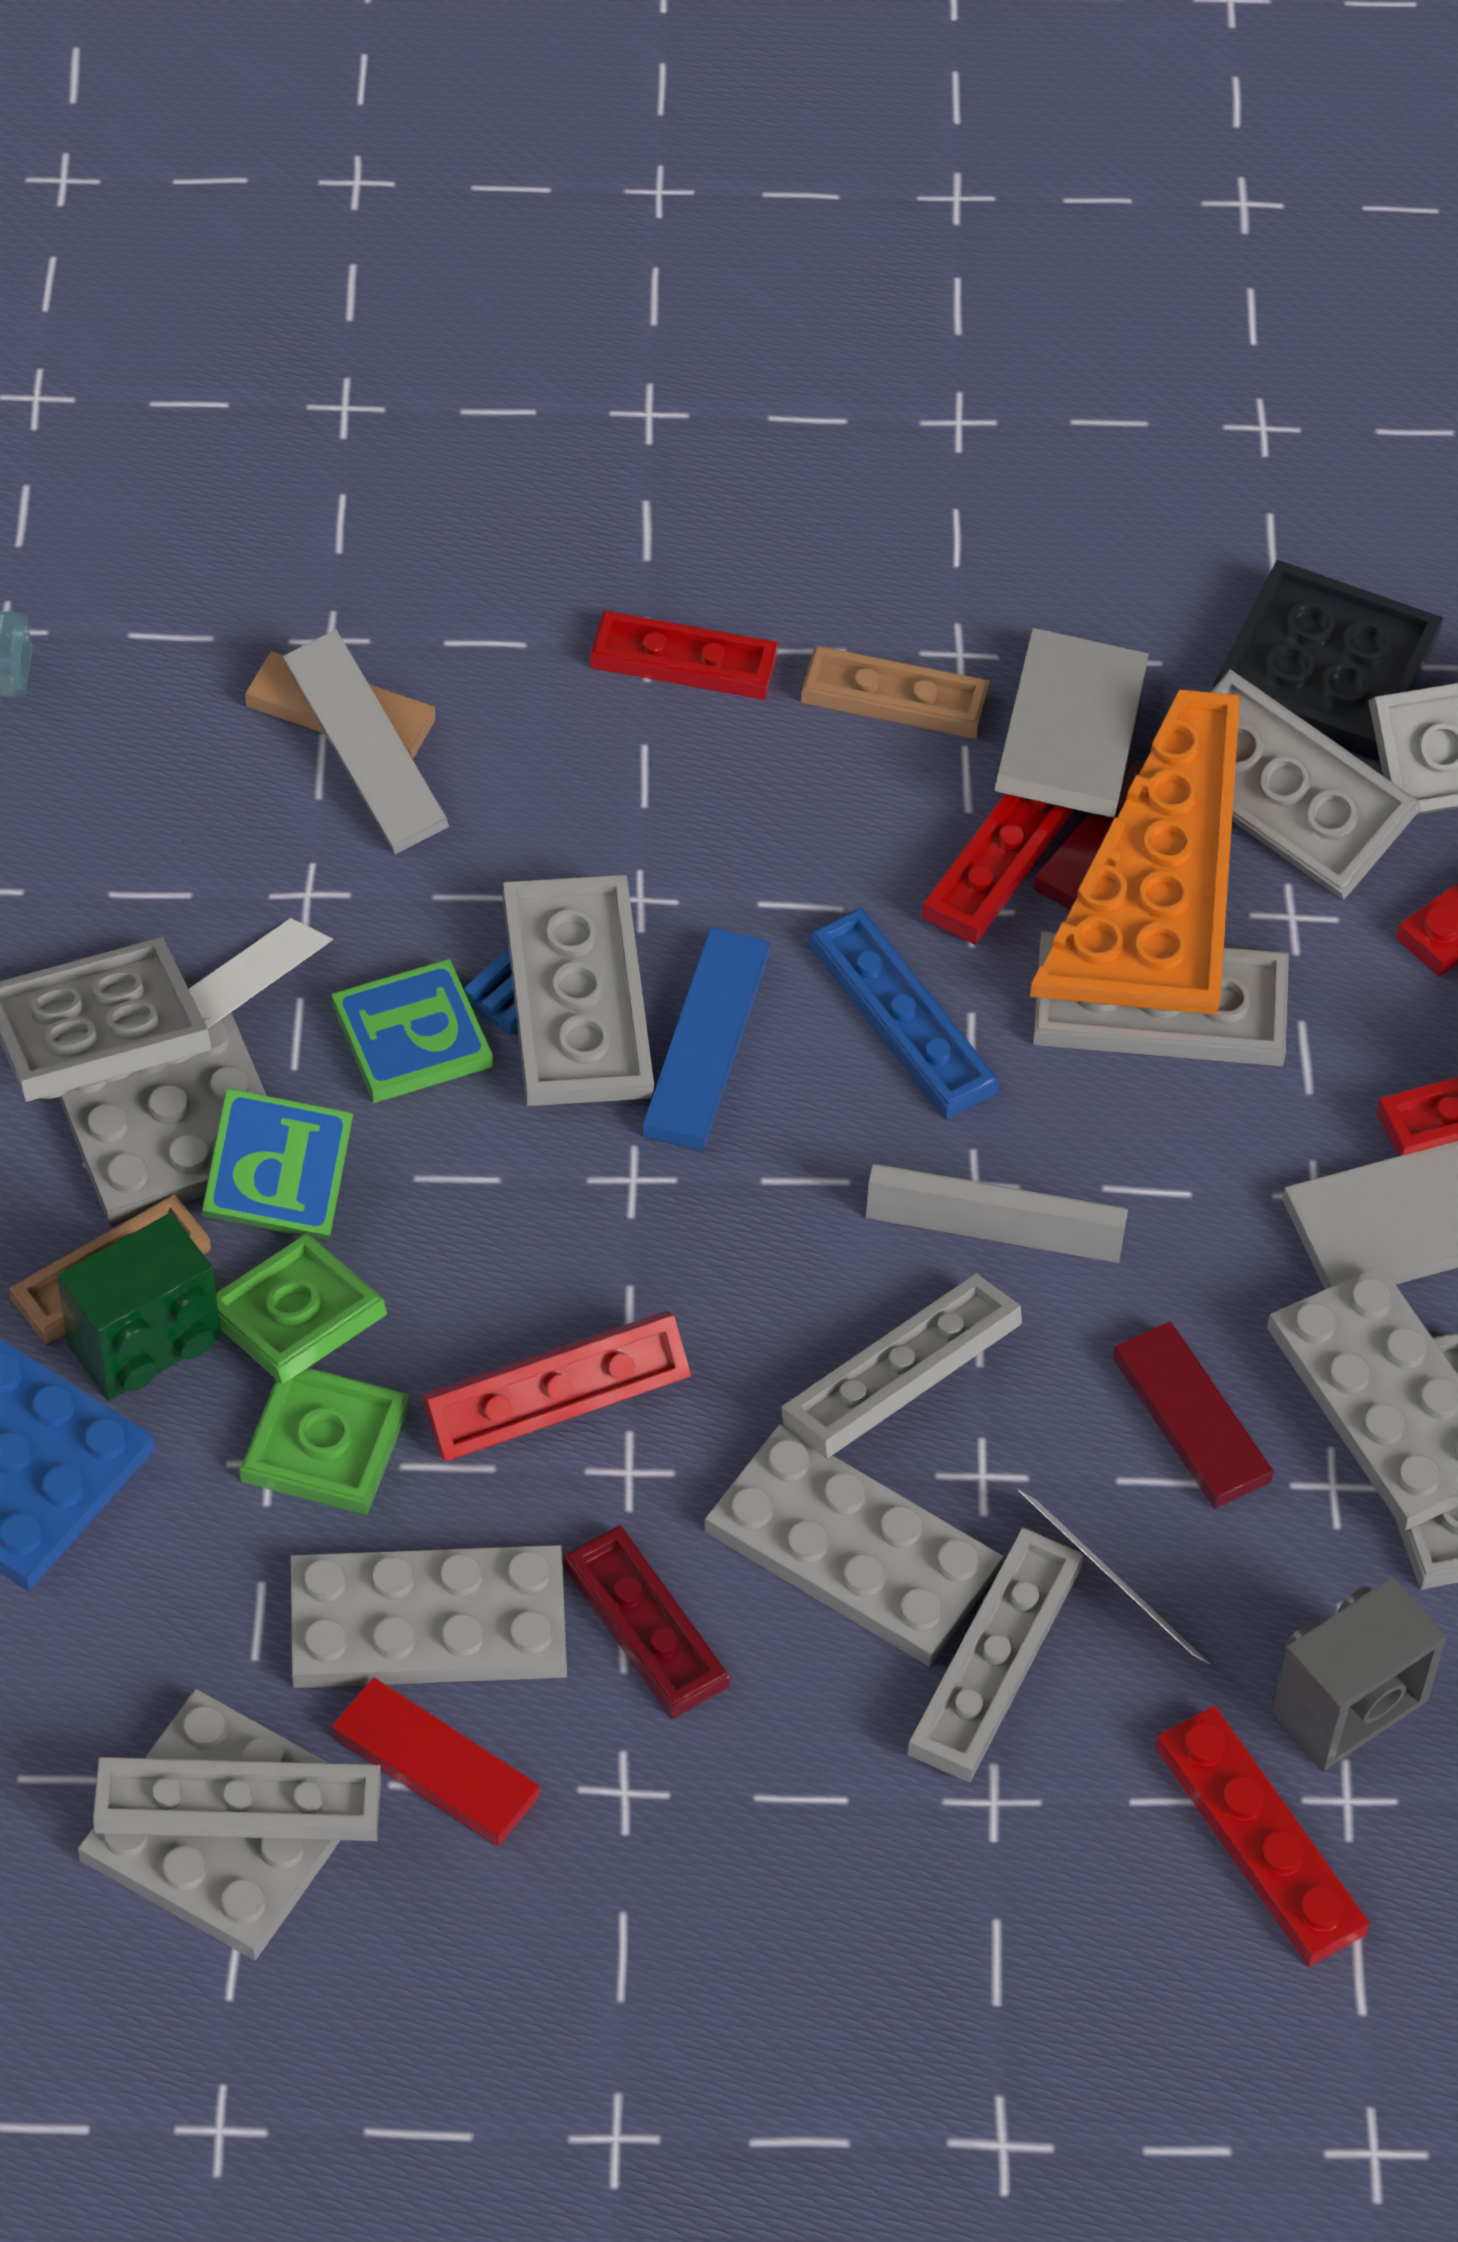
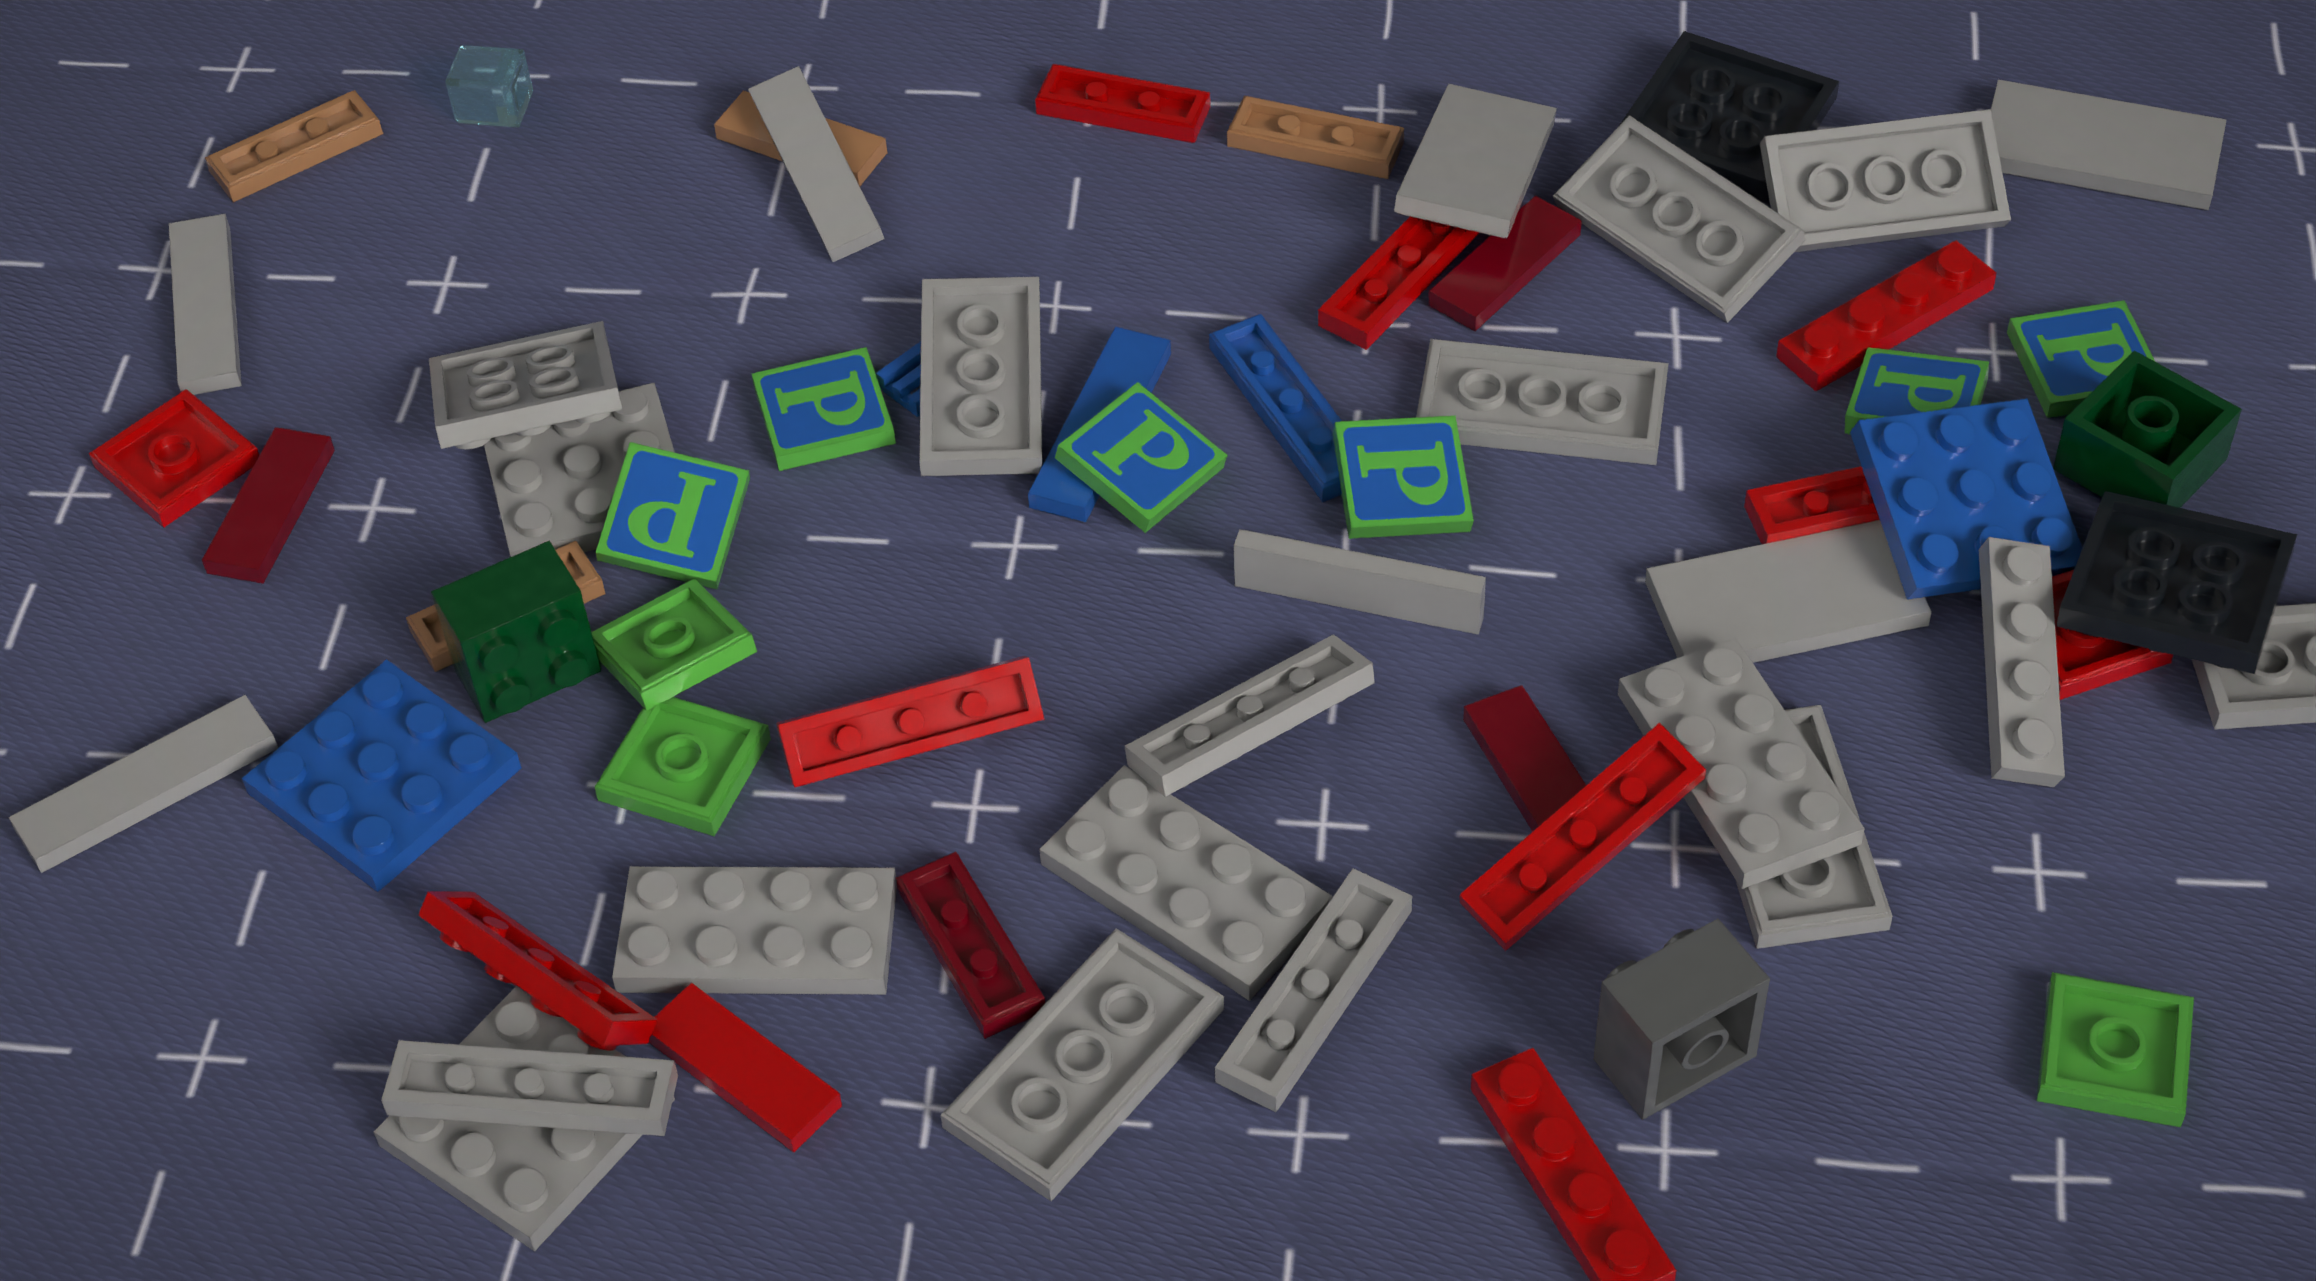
camera: 10 degrees right, 5 degrees down
white sticker [189,918,334,1028] -> none
white sticker [1017,1489,1211,1664] -> none
orange wing [1030,690,1240,1015] -> none
none -> red plate [418,891,658,1051]
none -> light grey tile [941,928,1224,1201]
none -> tile [1055,382,1228,533]
none -> tile [1333,415,1474,539]
none -> red plate [1459,723,1706,951]

